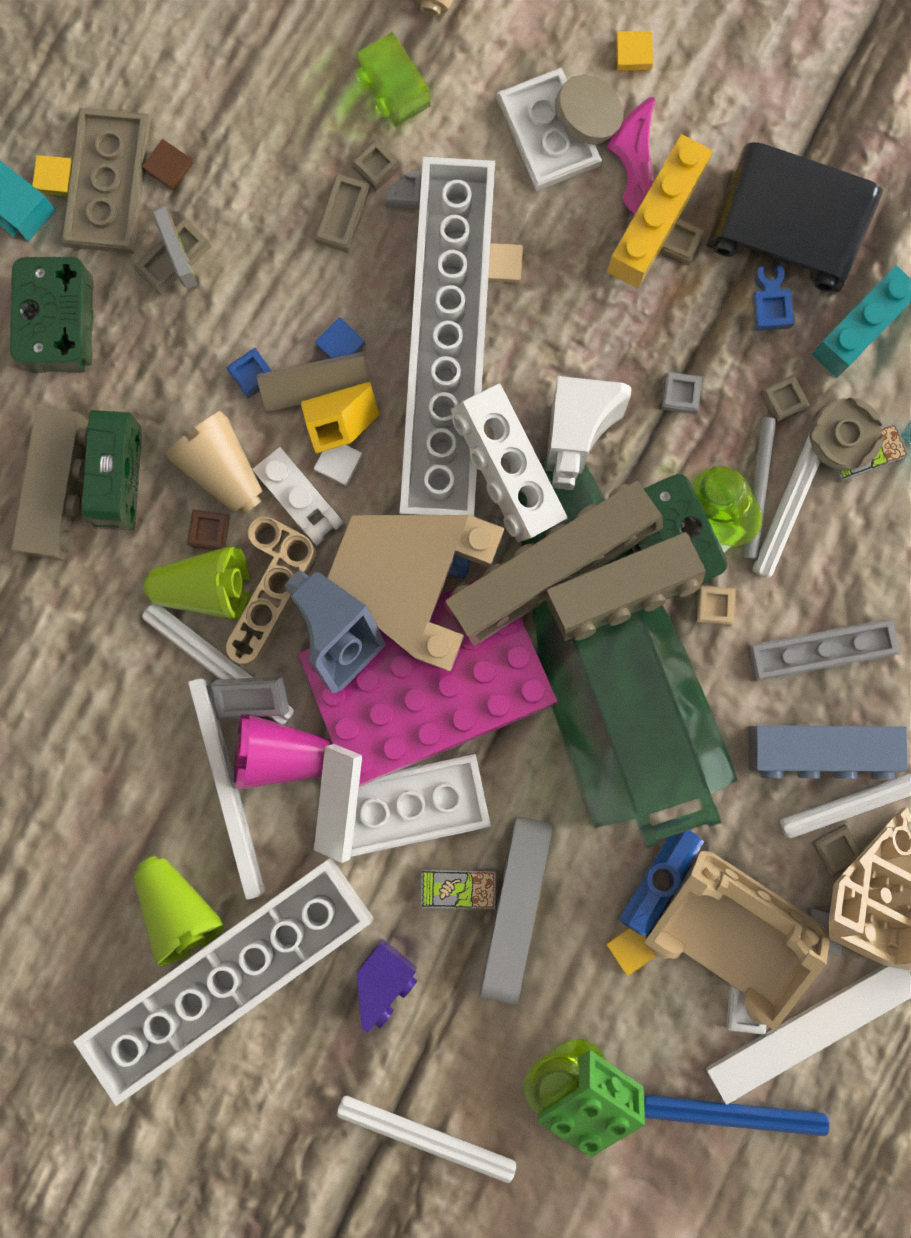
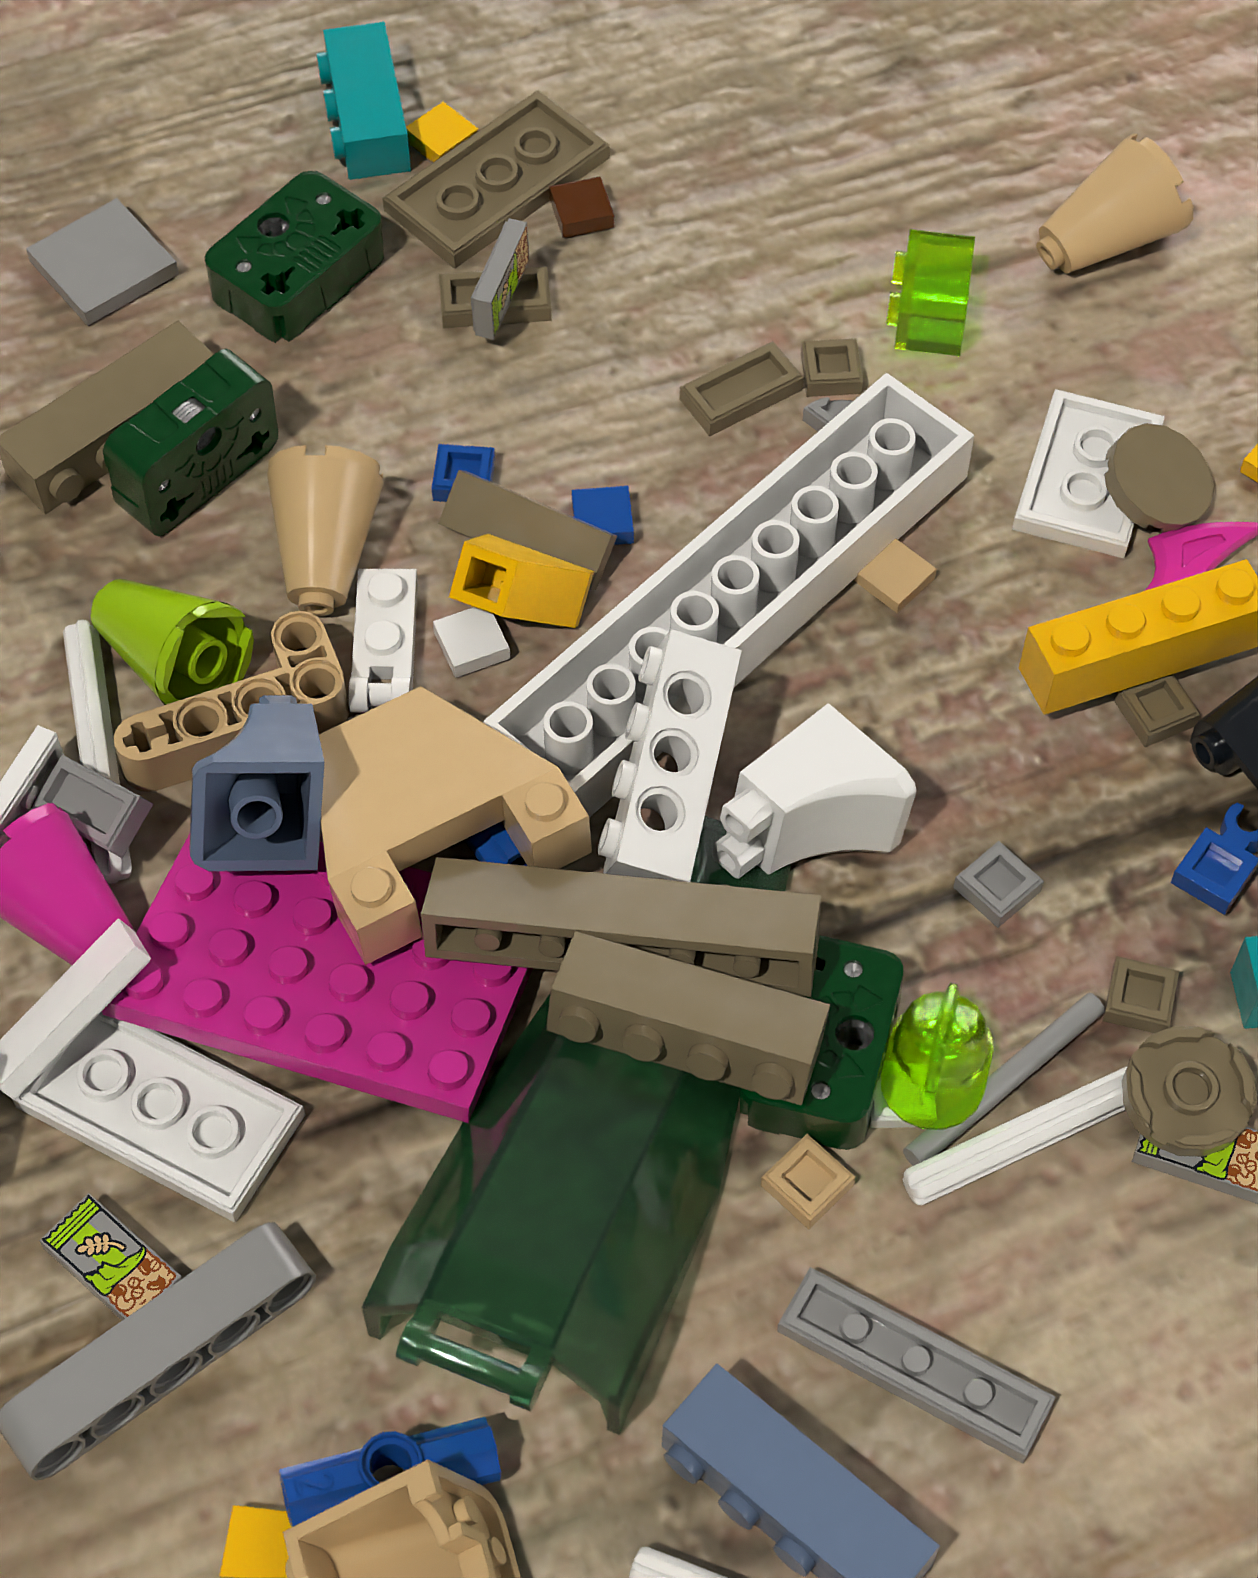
camera: 40 degrees right, 25 degrees down
reddish brown tile [187,509,230,550] -> none

